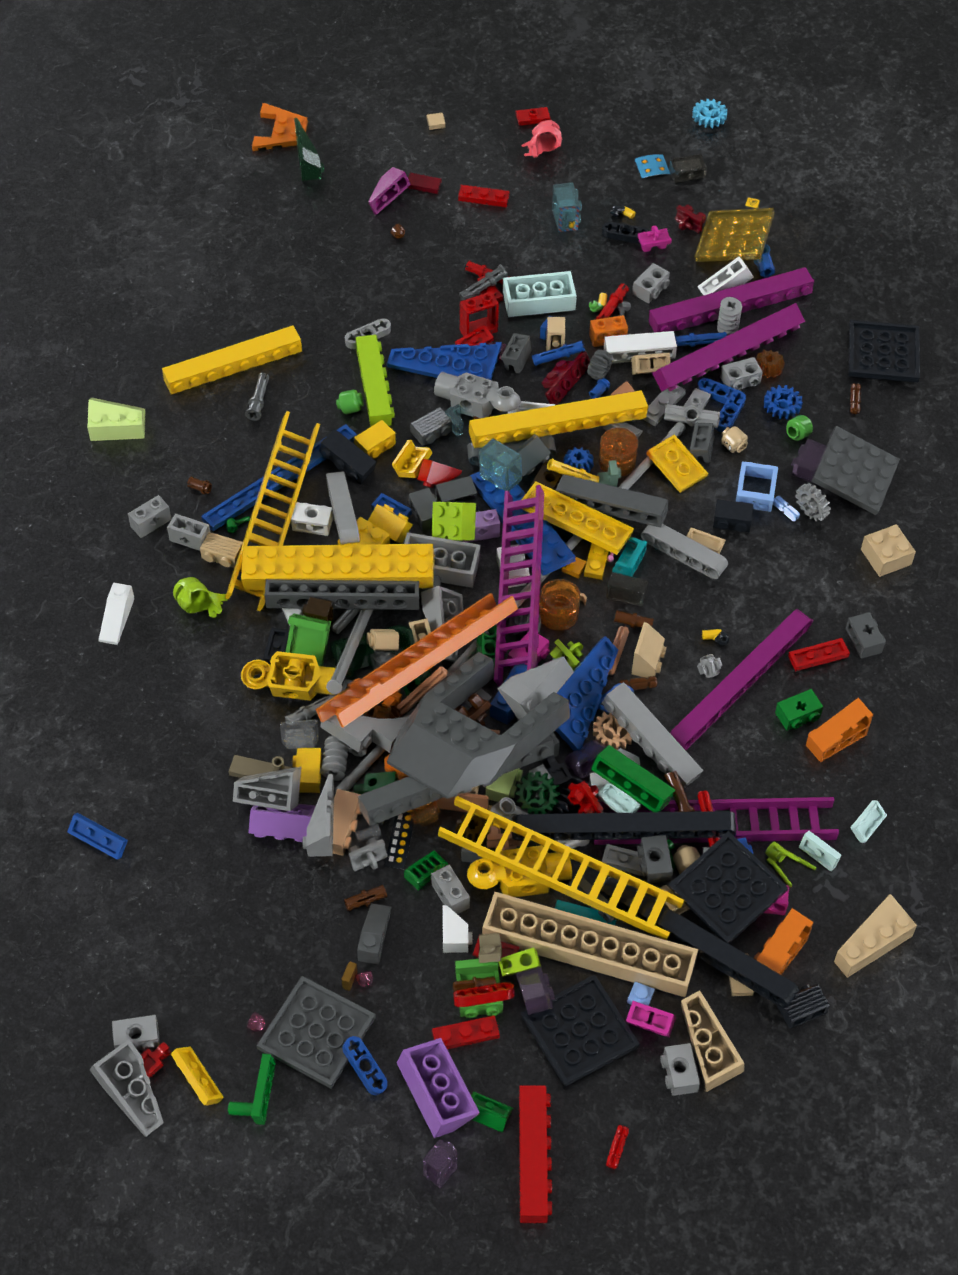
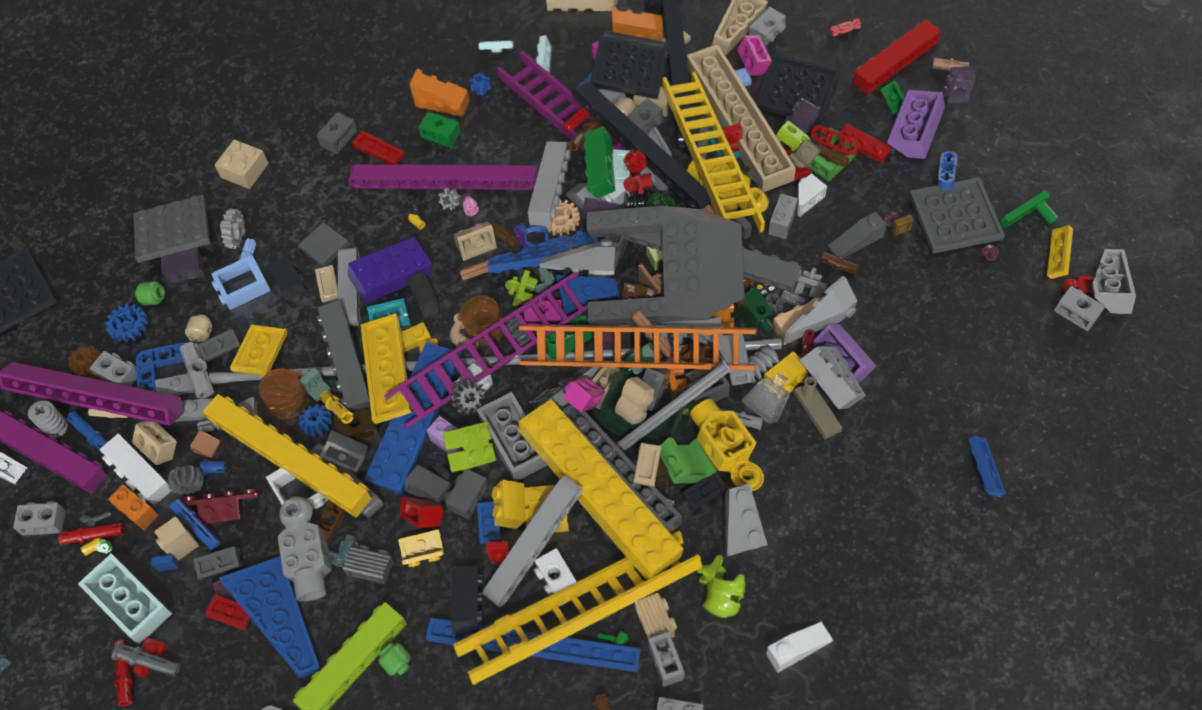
camera: 125 degrees left, 5 degrees up
yellow brick [354,420,396,459] -> none
green slope [404,851,448,891] -> none
red window [460,291,499,336] -> none
clear light blue brick [479,438,522,491] -> none
reddish brown pin [614,610,654,628] -> none
lime plant [765,841,817,887] -> none
reddish brown axle [850,383,861,414] -> none
none -> dark grey tile [298,222,349,267]
none -> dark purple brick [348,237,432,303]
none -> dark grey gear [450,380,485,414]
none -> bright pink hose [463,196,479,216]
none -> blue gear [470,74,491,95]
none -> red plate [486,541,510,564]
none -> dark pink brick [562,378,606,412]
none -> red gear [624,150,647,174]
none -> tan tile [634,443,661,486]
none -> red plate [723,123,742,153]
none -> light grey wedge [724,484,767,557]
none -> pearl dark grey tile [737,162,763,185]
none -> dark red arm [796,329,815,358]
none -> medium nougat pin [932,57,969,73]

